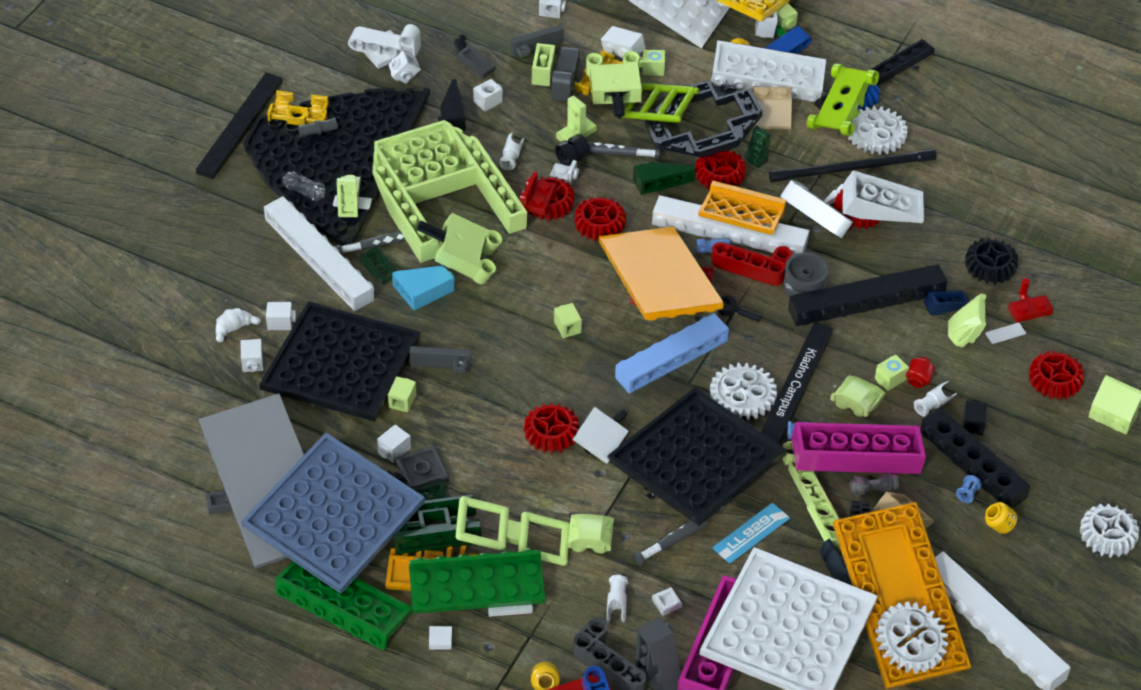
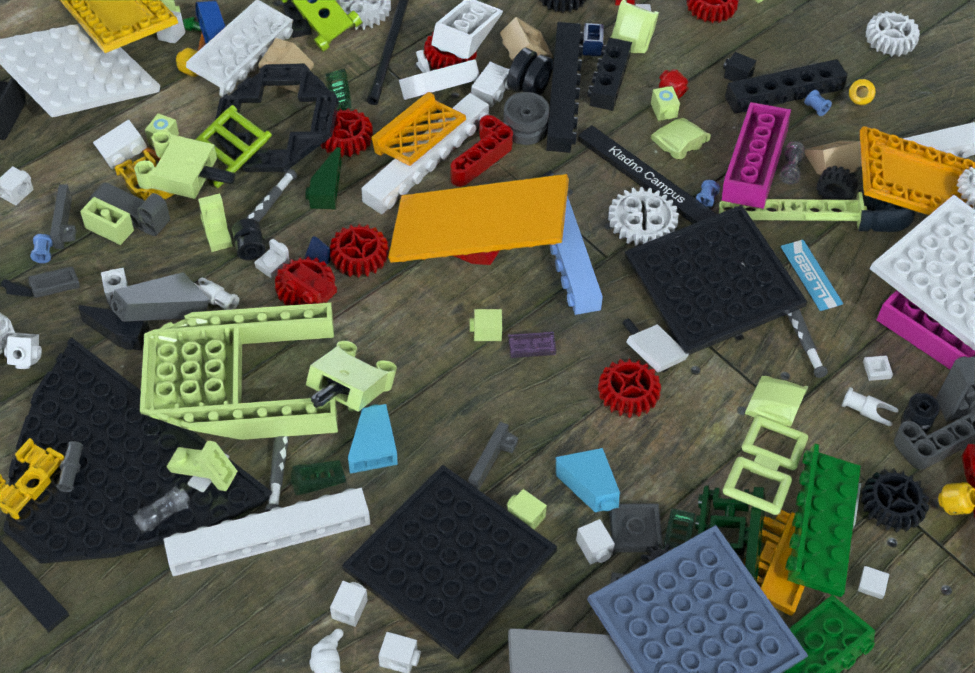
camera: 70 degrees left, 5 degrees up
medium blue bar [696,239,731,254] -> none
white piece [914,381,957,417] -> none
none -> medium blue bush [30,234,53,263]
none -> dark grey slope [110,272,209,322]
none -> dark blue slope [305,236,331,264]
none -> white brick [471,62,510,108]
none -> tan slope [500,17,554,61]
none -> black wheel [507,47,553,96]
none -> clear purple tile [508,332,556,358]
none -> medium azure slope [555,448,620,512]
none -> black brick [587,37,632,111]
none -> black gear [861,468,930,533]
none -> black wheel [900,393,940,434]

